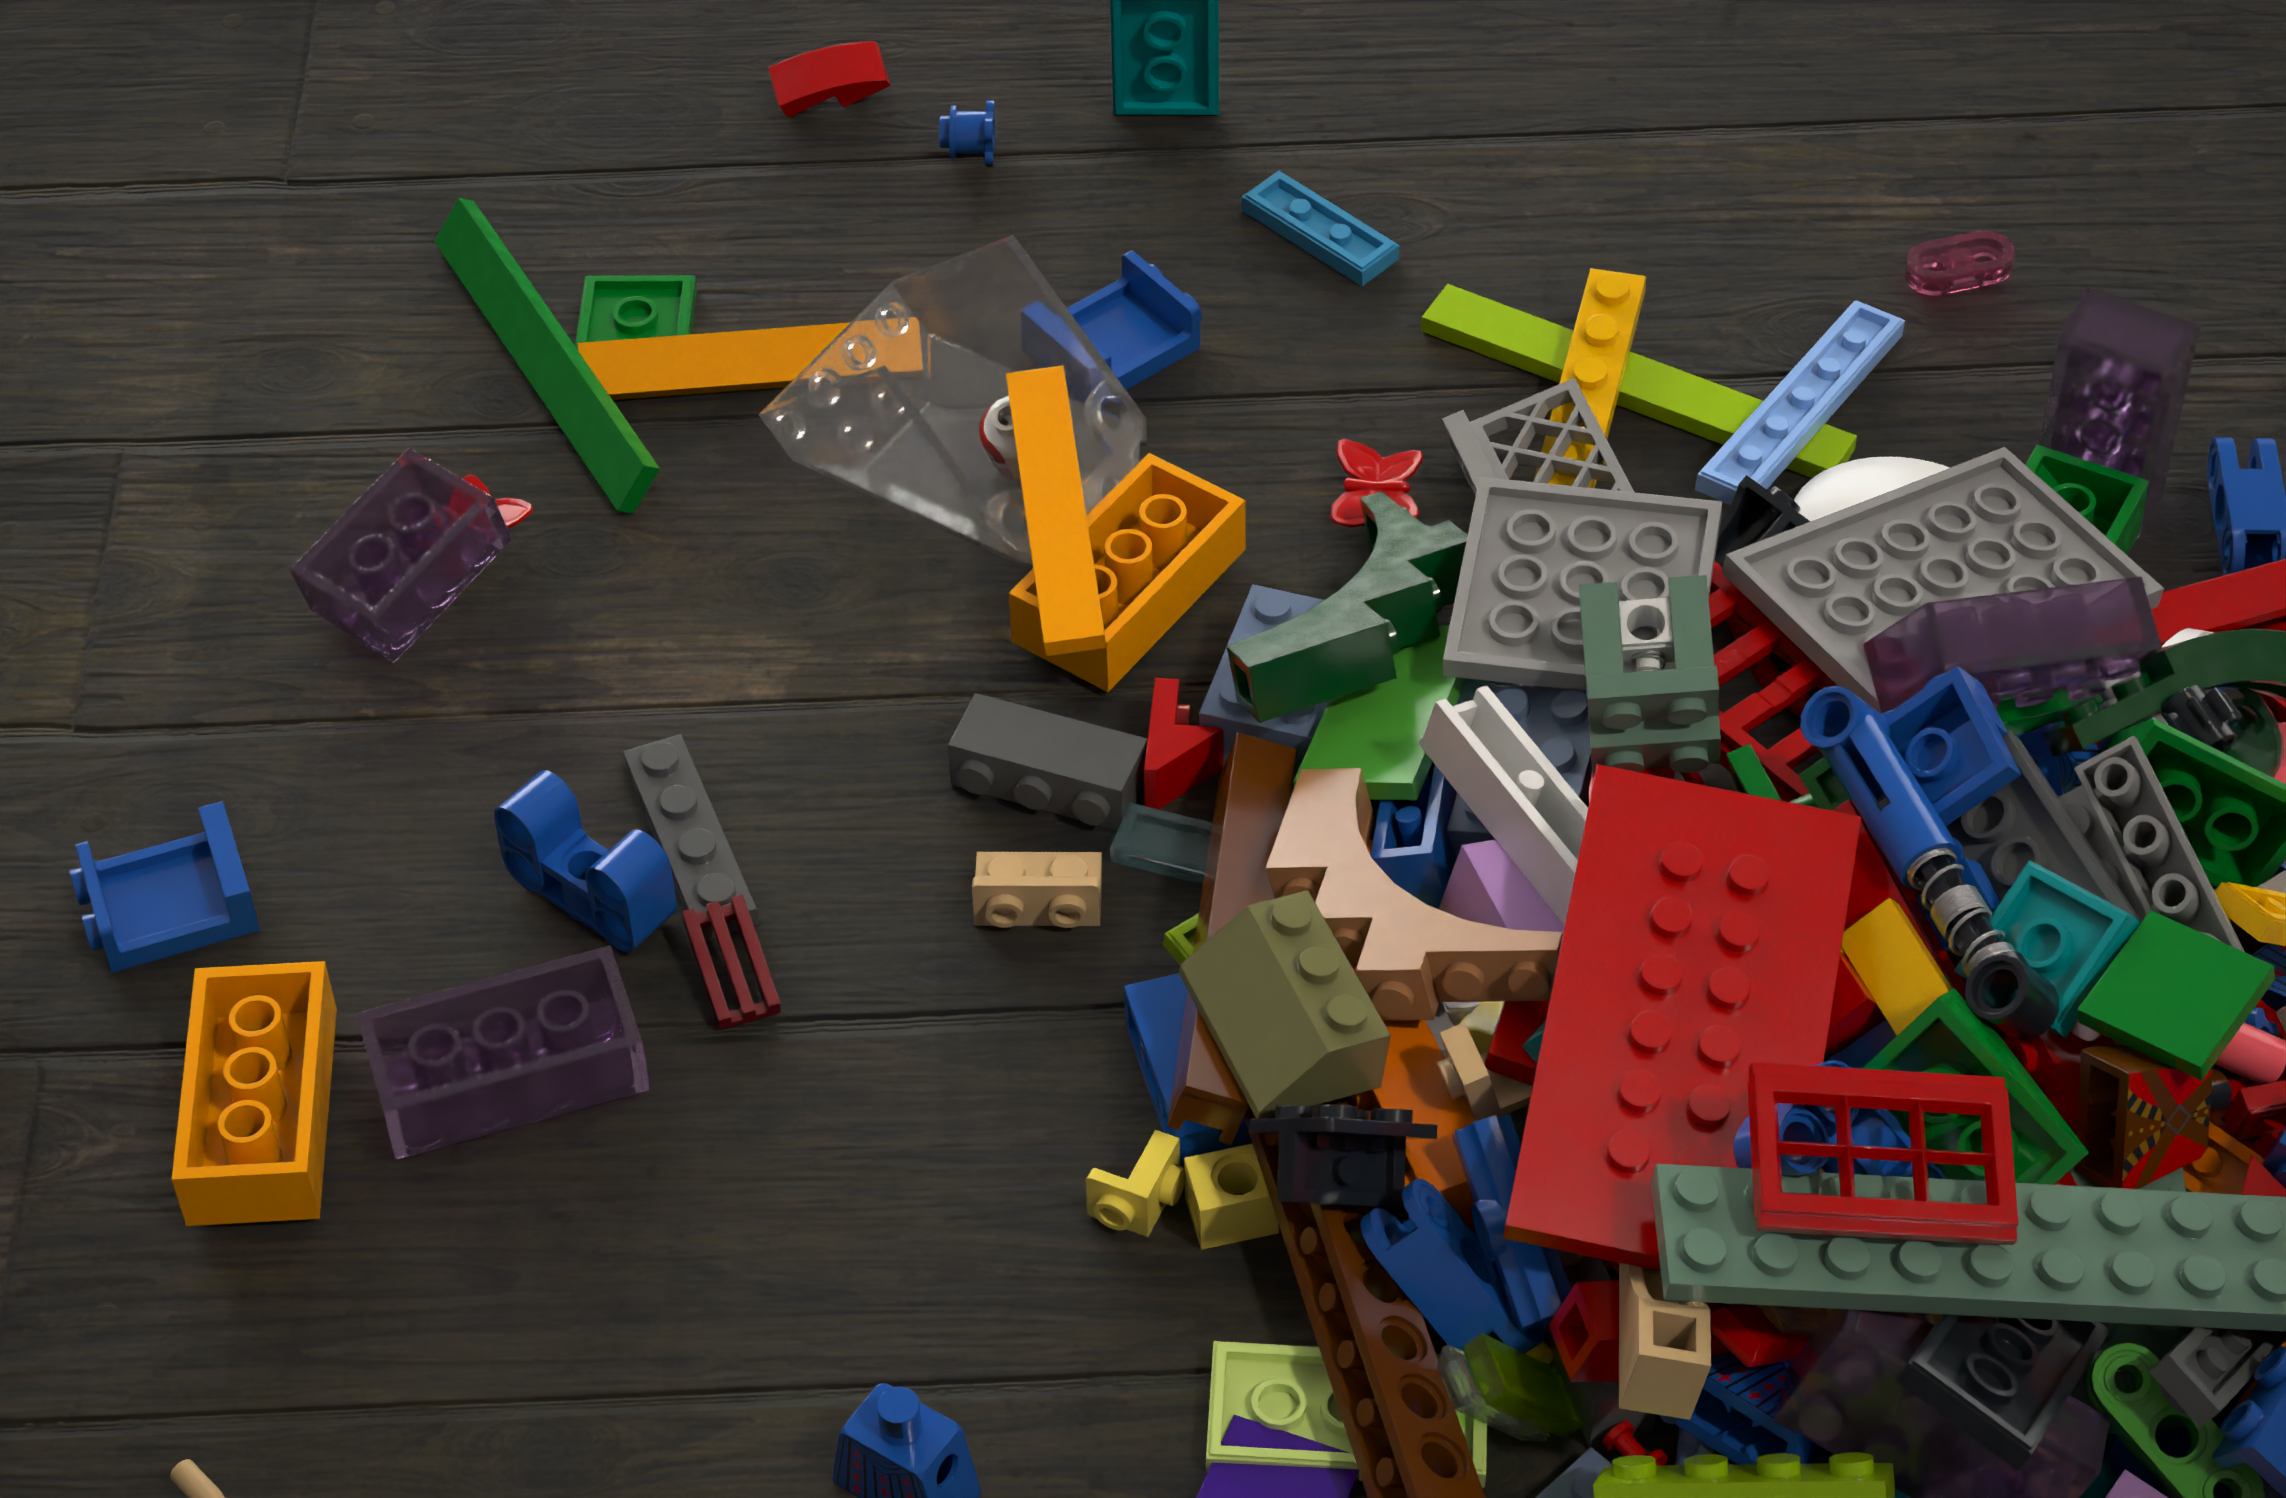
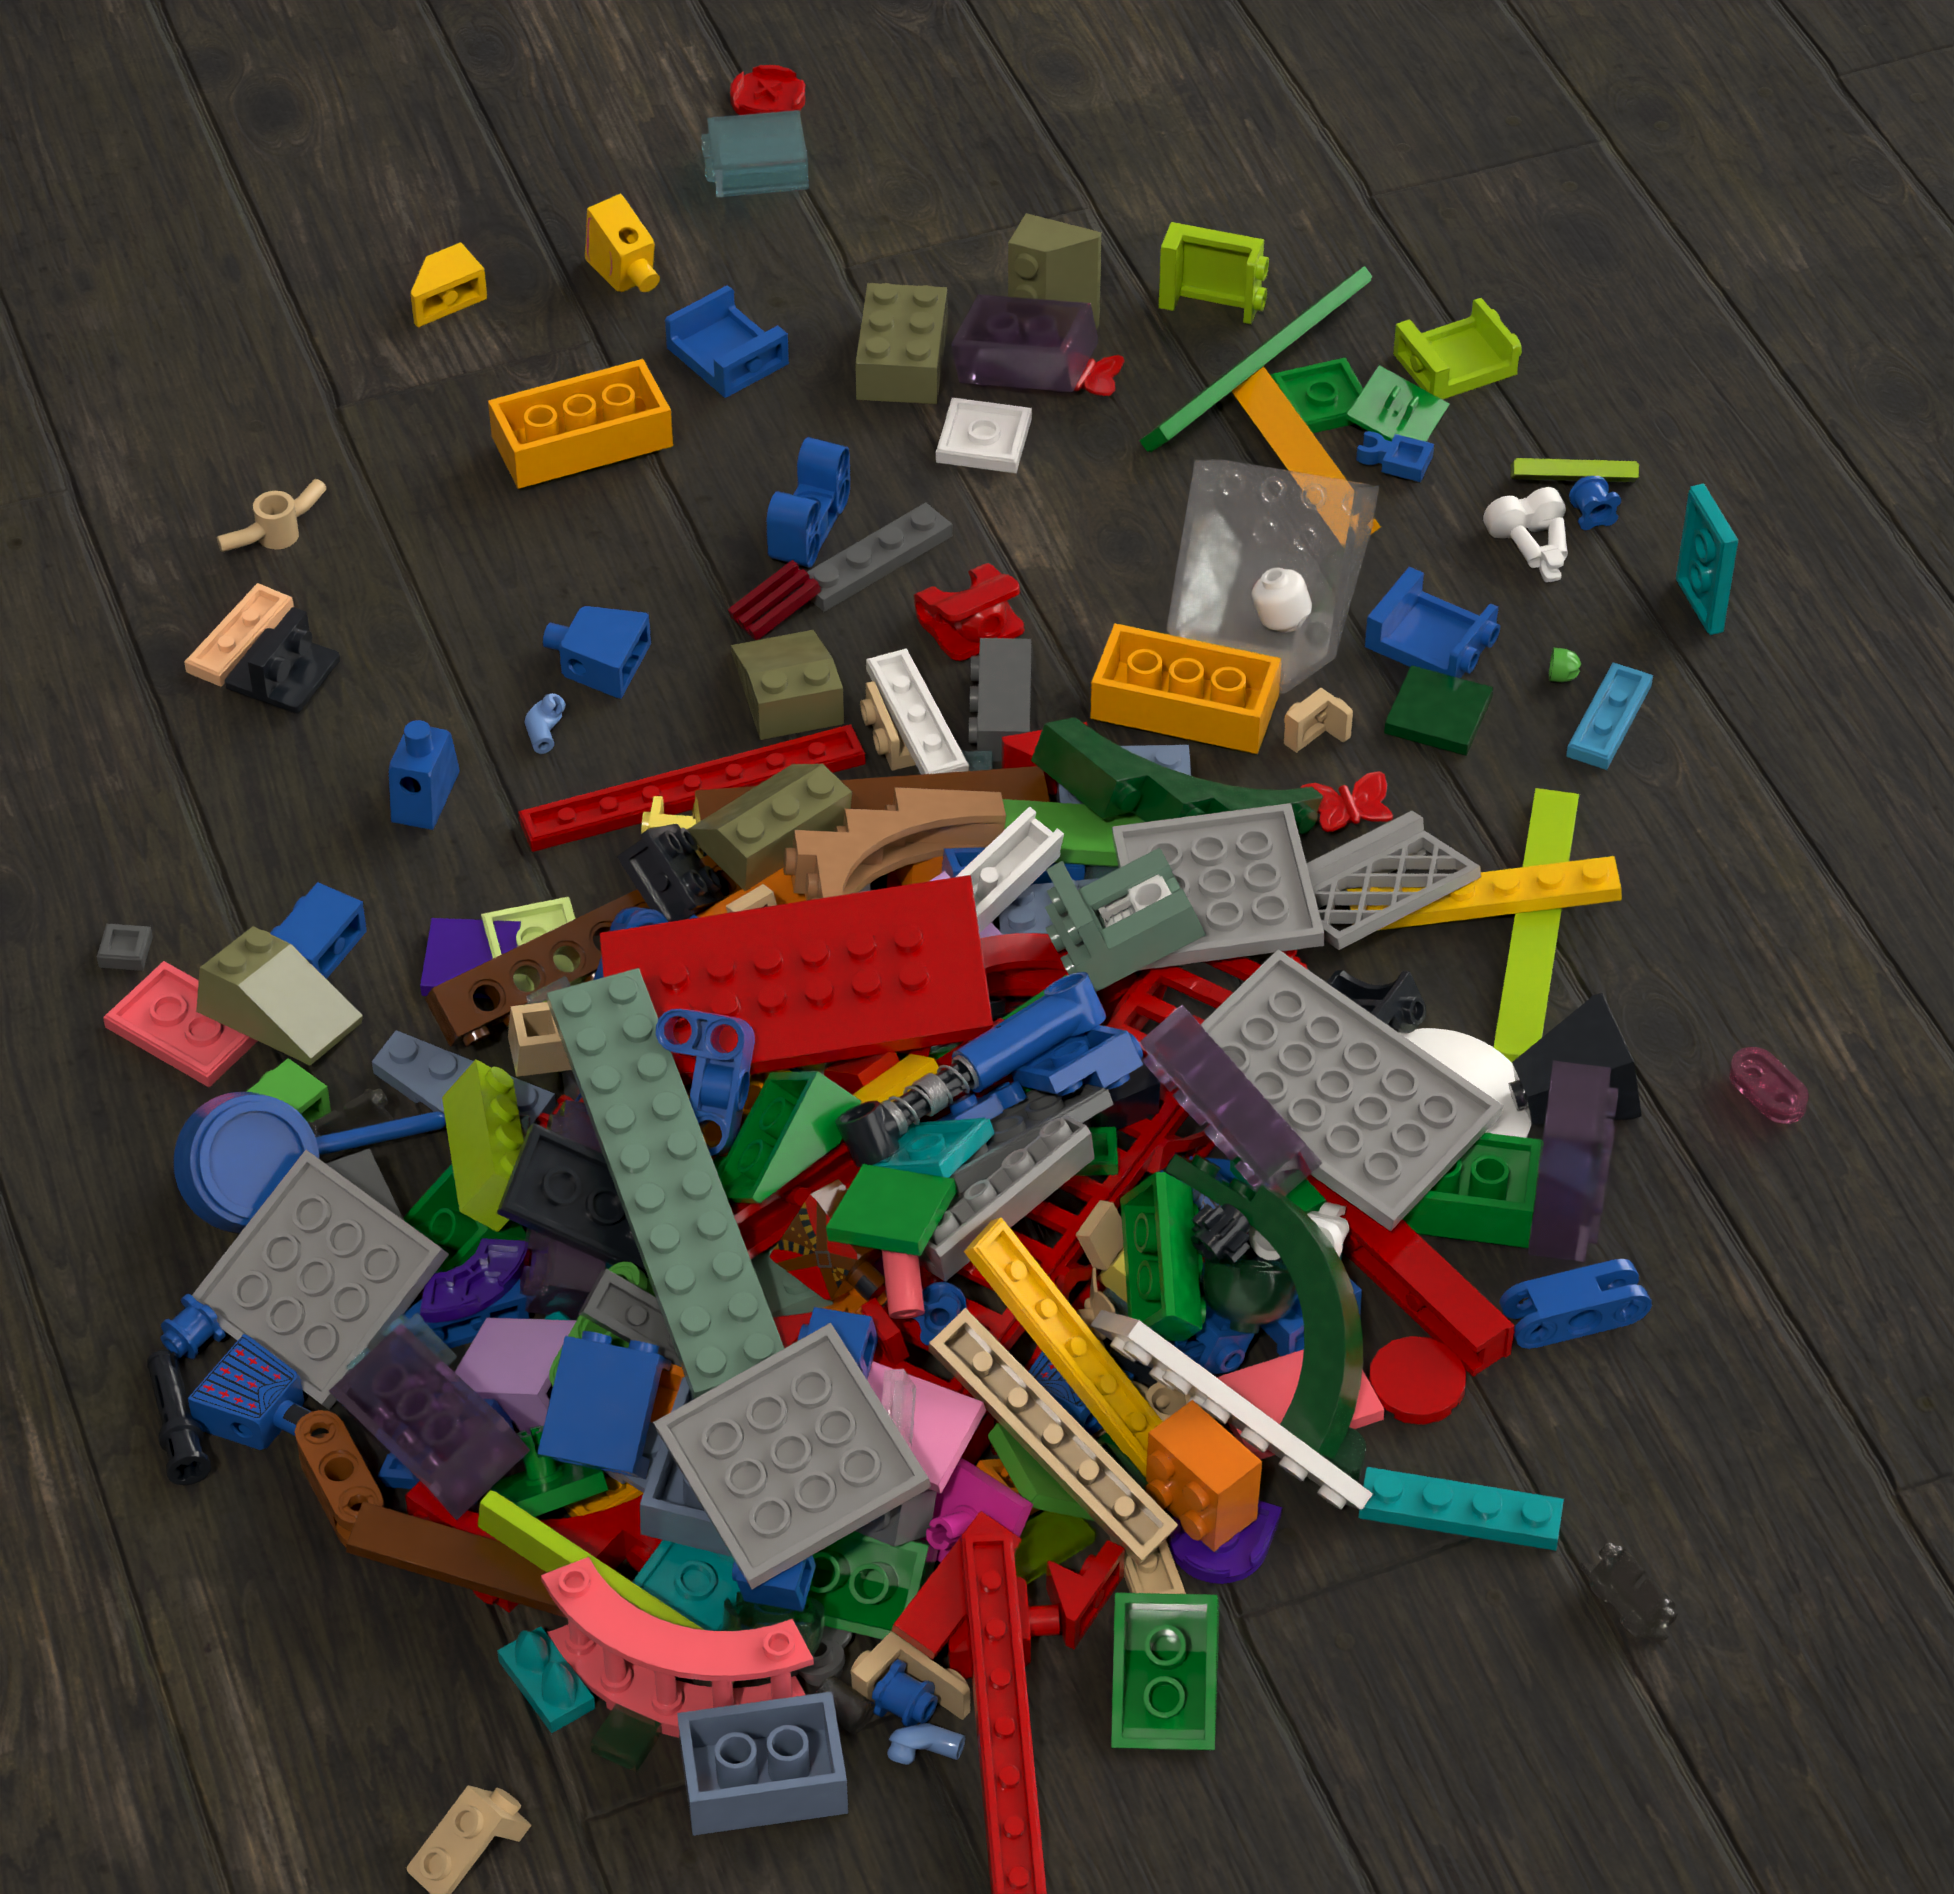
camera: 70 degrees right, 0 degrees up
clear purple brick [356,945,650,1160] -> none
red slope [768,41,891,118] -> none
light orange tile [1006,365,1106,656] -> none
light blue tile [1695,300,1905,505] -> none
red piece [1747,1062,2019,1245] -> none
none -> red tile [518,724,865,852]
none -> medium blue arm [525,693,565,754]
none -> blue torso [543,606,651,699]
none -> olive slope [731,630,844,740]
none -> olive brick [856,283,948,404]
none -> white tile [866,648,969,774]
none -> red piece [913,563,1025,661]
none -> white tile [936,398,1032,473]
none -> olive slope [1008,213,1102,344]
none -> lime panel [1159,222,1269,324]
none -> tan bracket [1284,688,1353,753]
none -> piece [1345,365,1450,442]
none -> blue plate [1356,431,1434,482]
none -> dark green tile [1384,665,1493,756]
none -> lime panel [1393,298,1522,400]
none -> white piece [1483,487,1568,582]
none -> black slope [1508,993,1642,1124]
none -> lime tile [1510,458,1639,482]
none -> bright green hinge [1549,647,1581,683]

